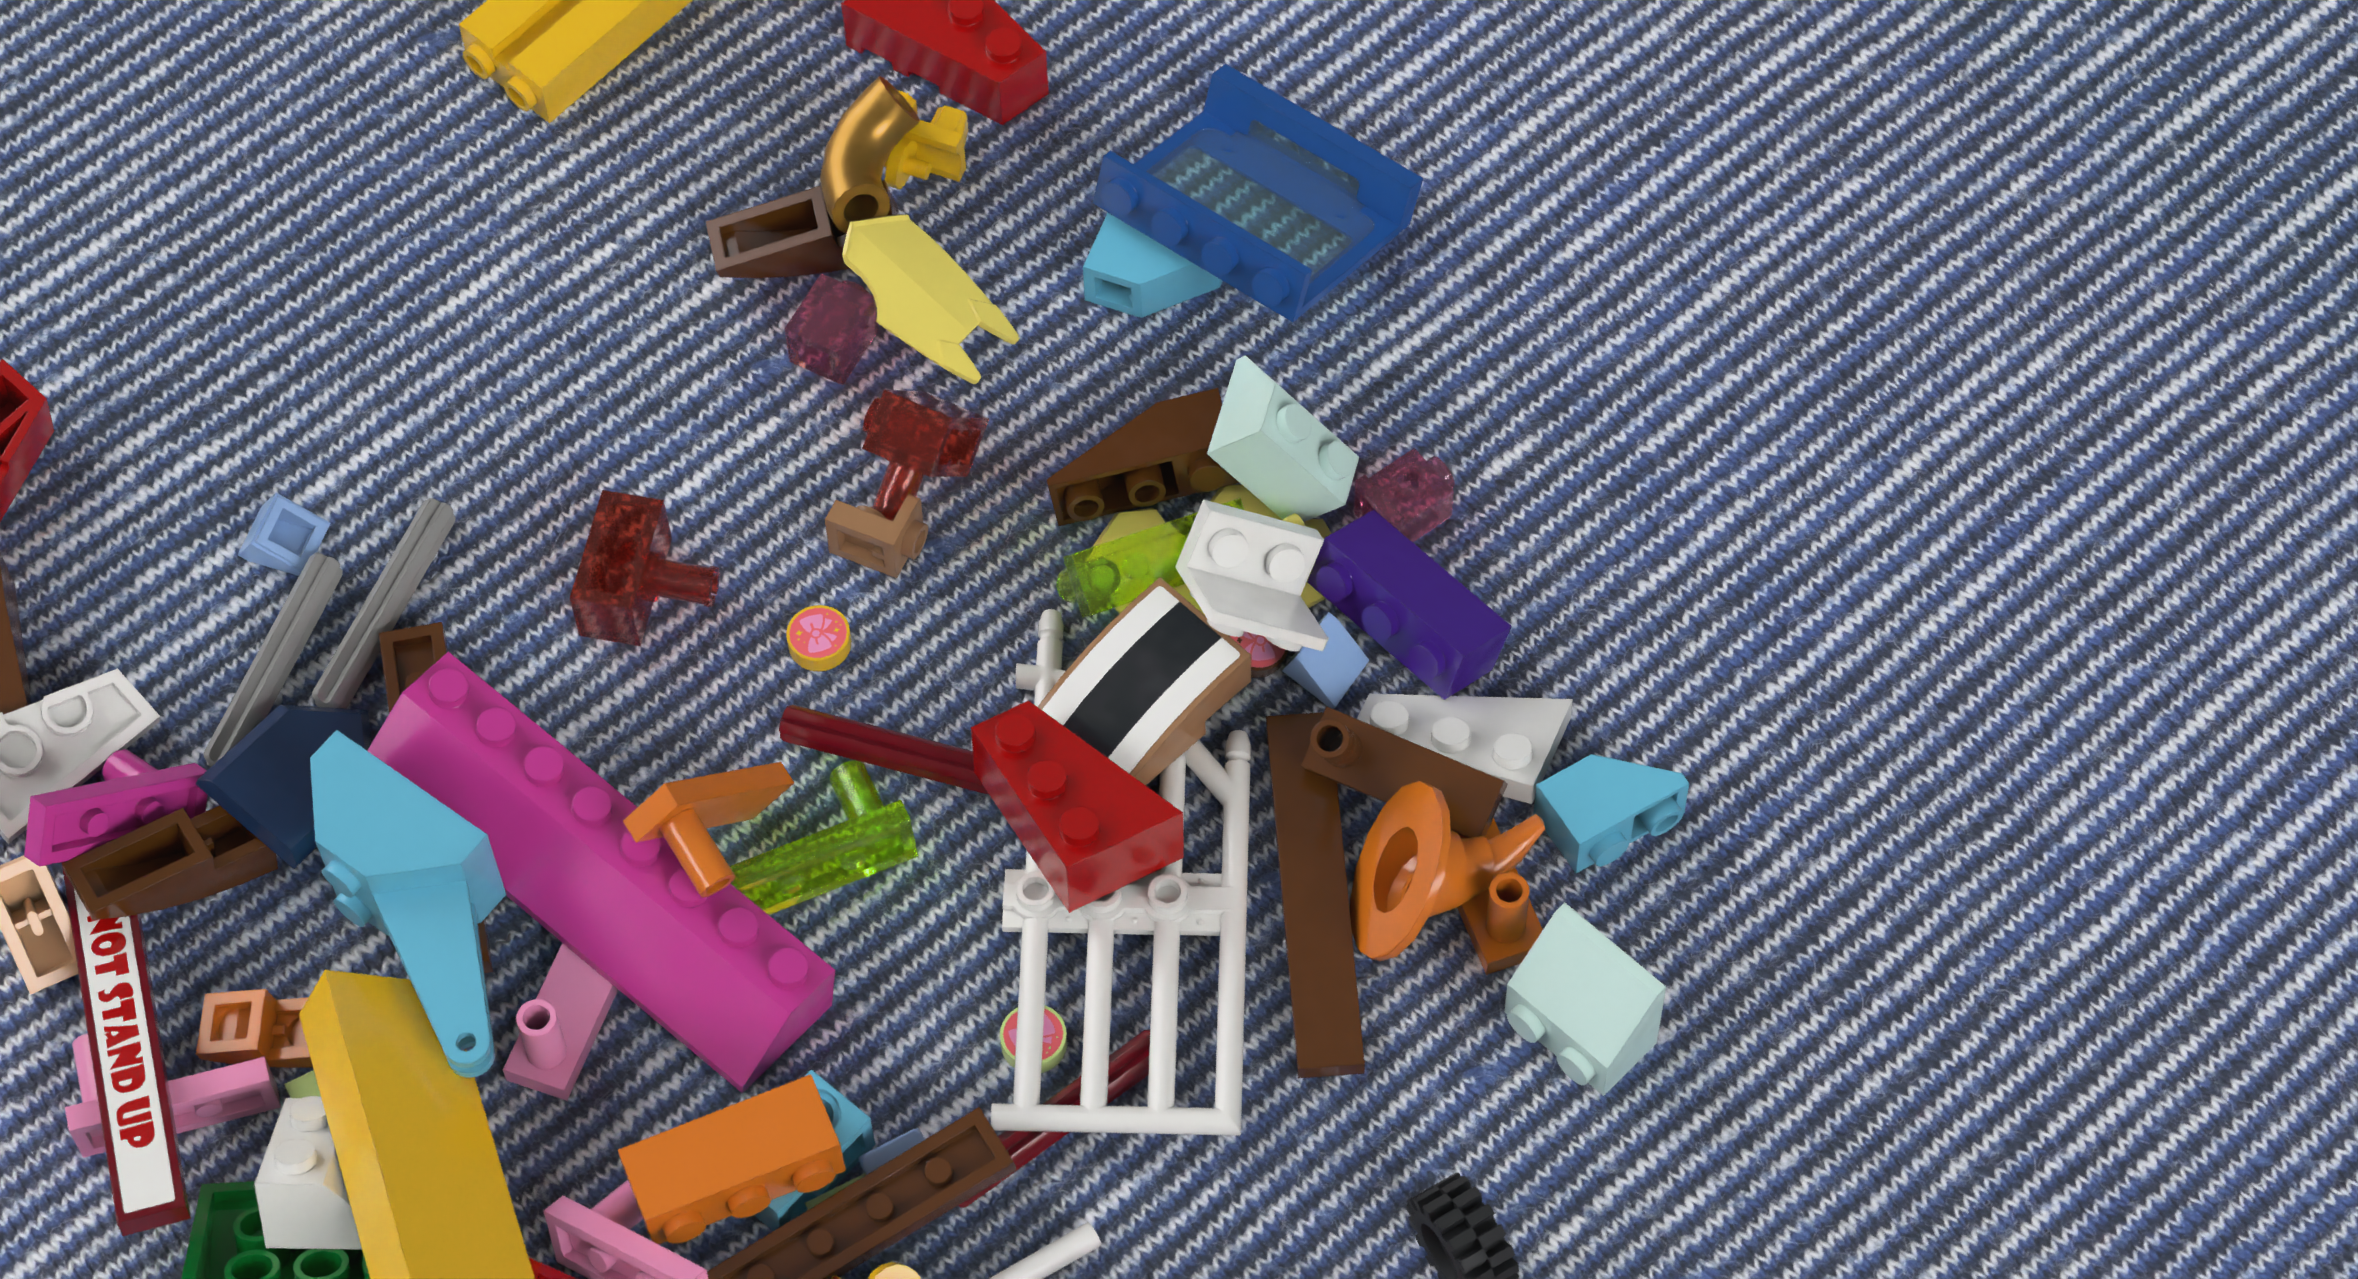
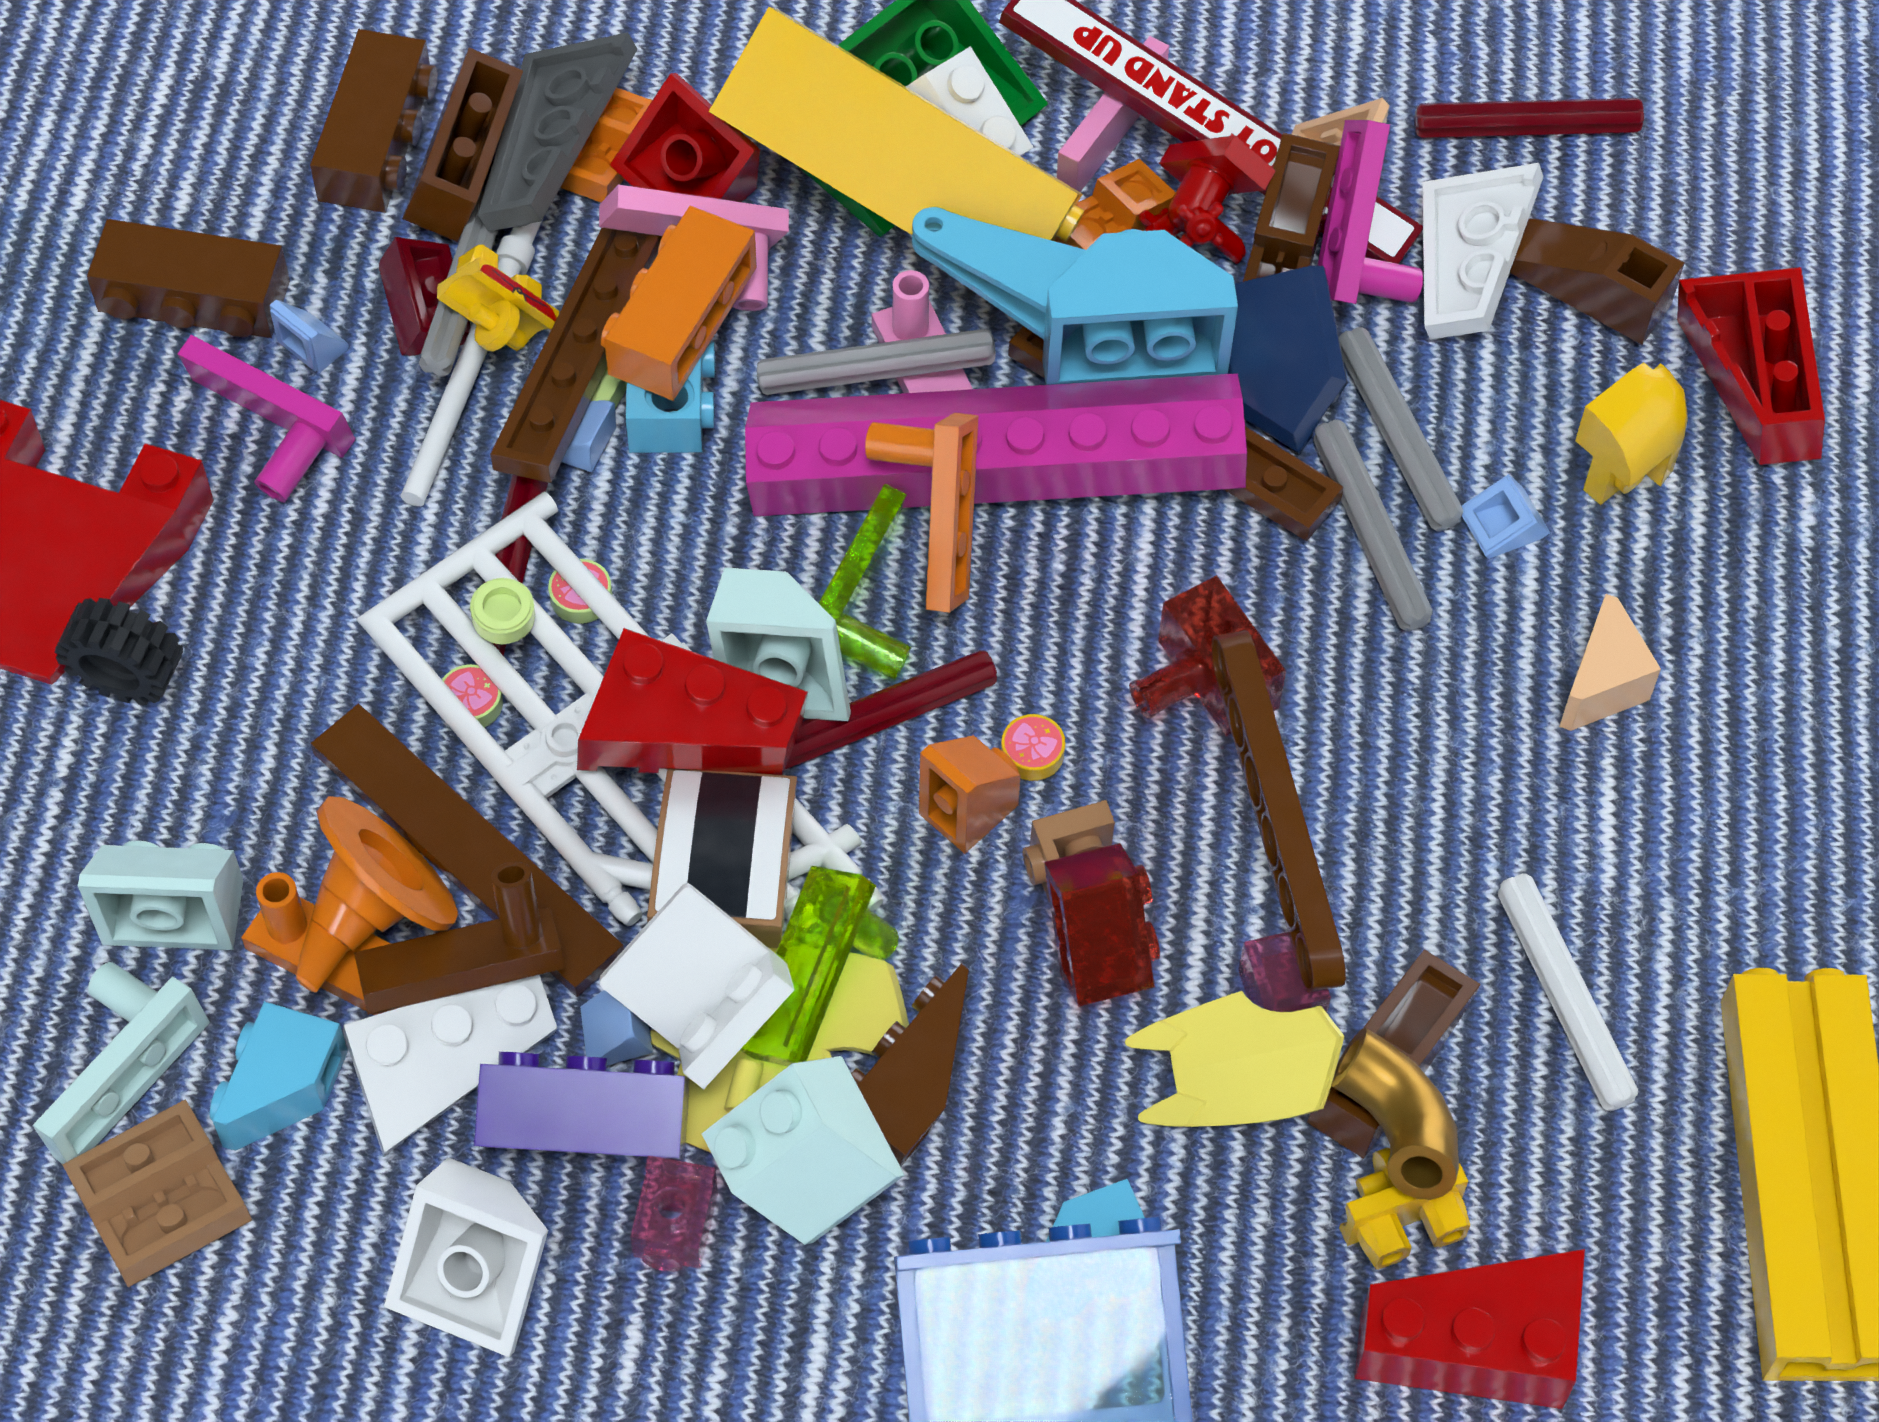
camera: 135 degrees right, 0 degrees up
none -> light aqua piece [32,962,210,1164]
none -> medium nougat slope [62,1099,252,1287]
none -> white slope [384,1157,548,1357]
none -> tile [442,664,503,728]
none -> yellowish green tile [470,578,535,644]
none -> light aqua slope [706,568,851,721]
none -> light grey axle [757,329,996,395]
none -> orange slope [919,735,1020,854]
none -> red piece [1138,135,1276,264]
none -> reddish brown beam [1211,630,1346,993]
none -> white axle [1498,874,1638,1111]
none -> light nougat slope [1559,594,1661,731]
none -> yellow brick [1575,362,1688,505]

